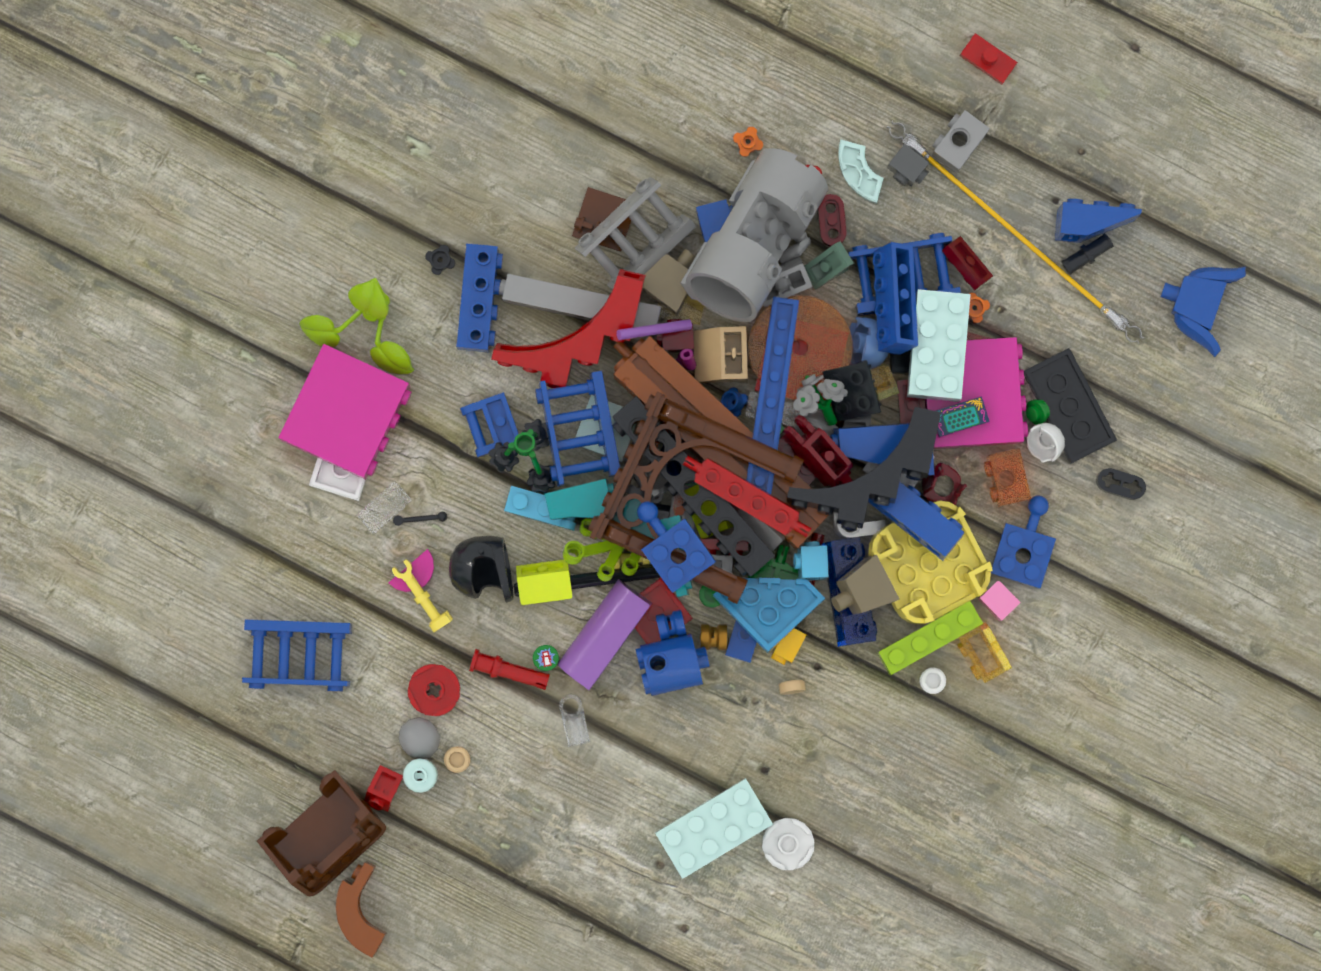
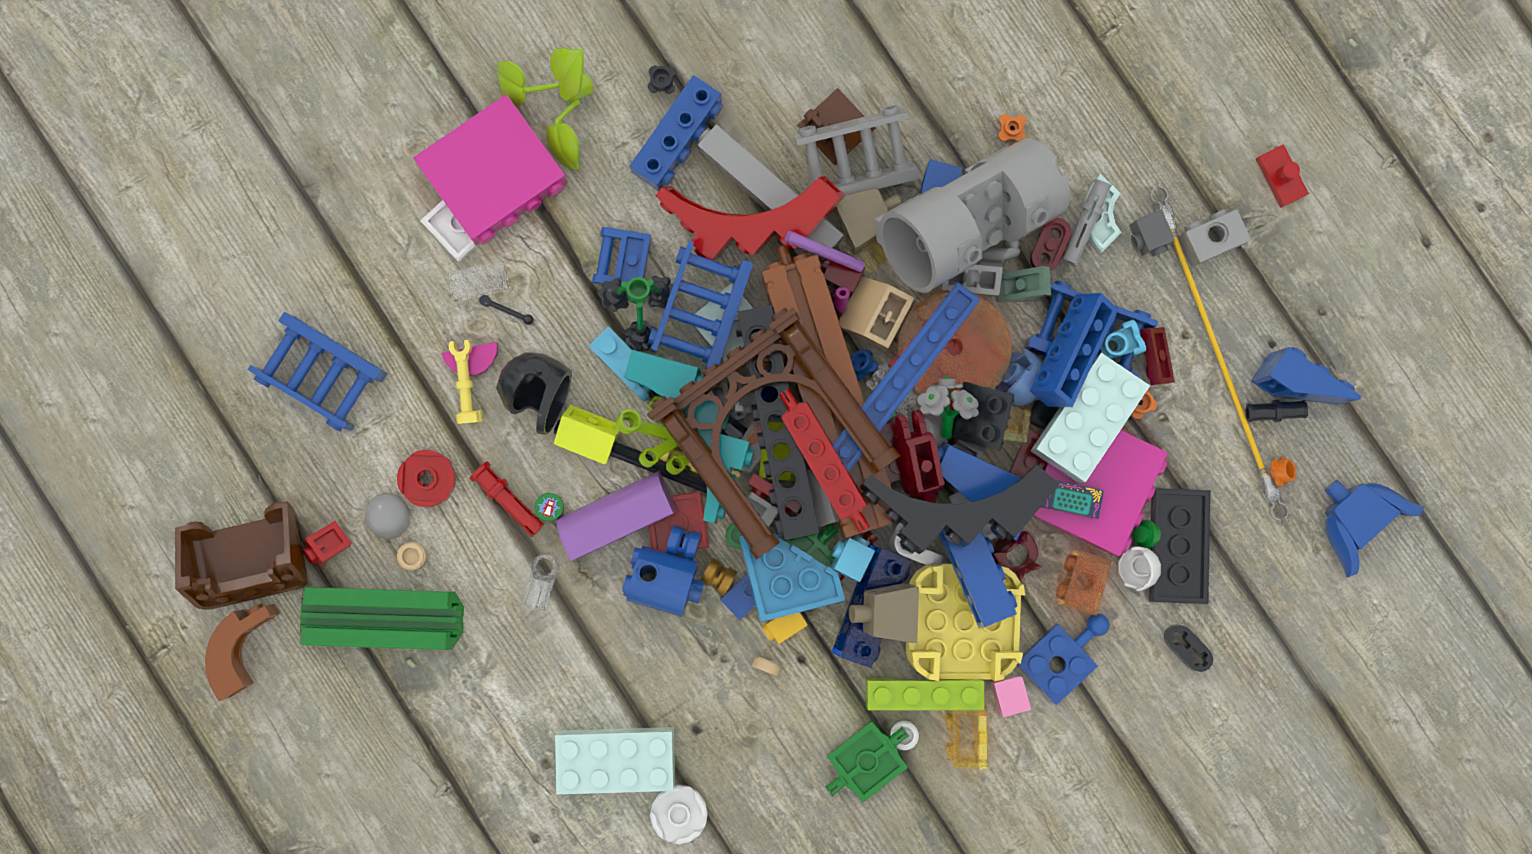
camera: 25 degrees right, 0 degrees up
light aqua head [403,758,438,793] -> none
blue plate [637,501,716,593] -> none
none -> green piece [300,587,464,650]
none -> green plate [825,720,909,803]
none -> light grey pin [1062,179,1112,264]
none -> medium azure plate [1098,320,1146,359]
none -> orange plate [1270,456,1296,487]

